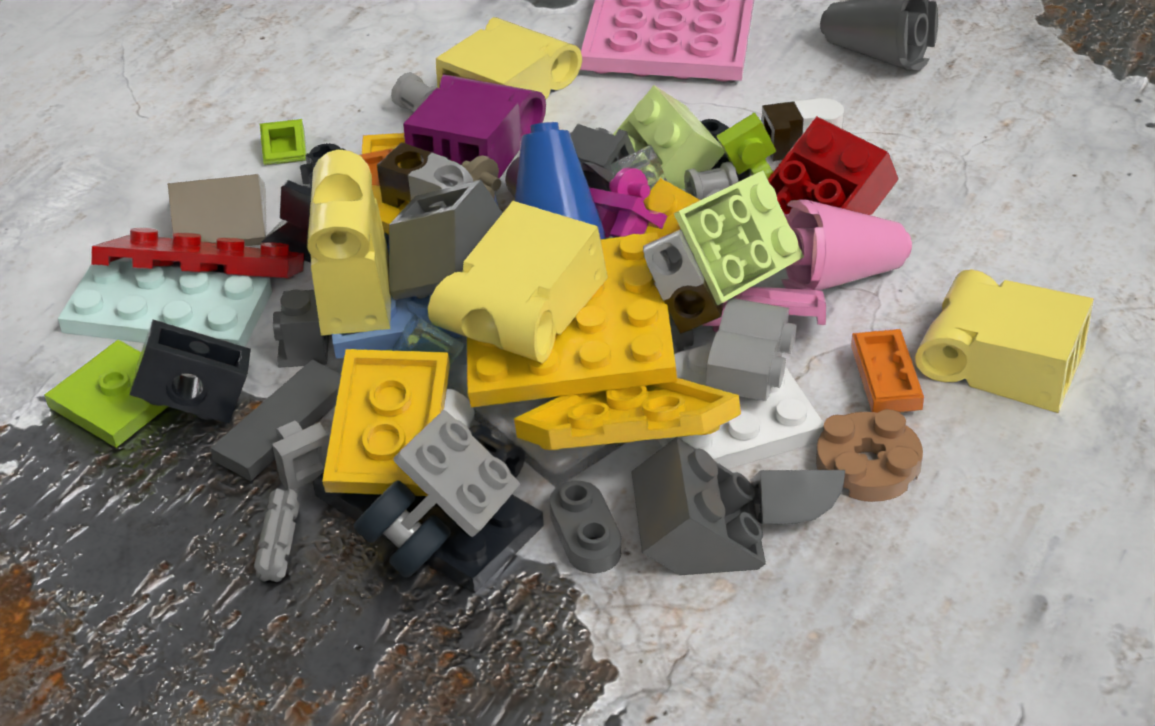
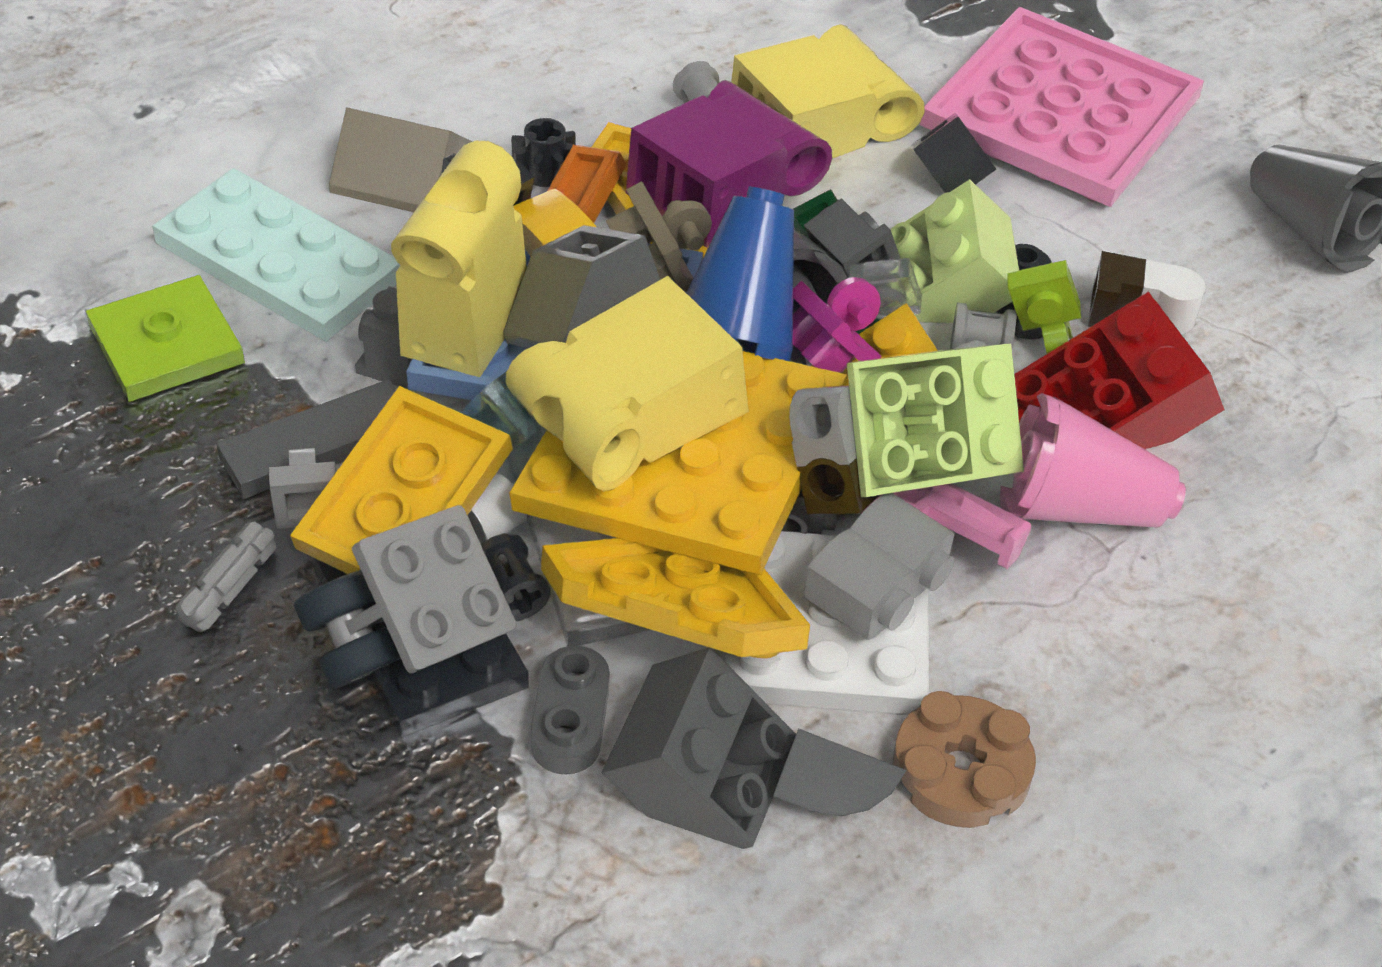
camera: 20 degrees right, 5 degrees up
red wing [91,228,304,278] -> none
black brick [130,319,251,424] -> none
lime slope [259,119,306,165] -> none
leg [377,142,473,208] -> none
orange plate [851,329,924,413] -> none
light yellow piece [915,269,1094,413] -> none
none -> black panel [912,113,996,193]

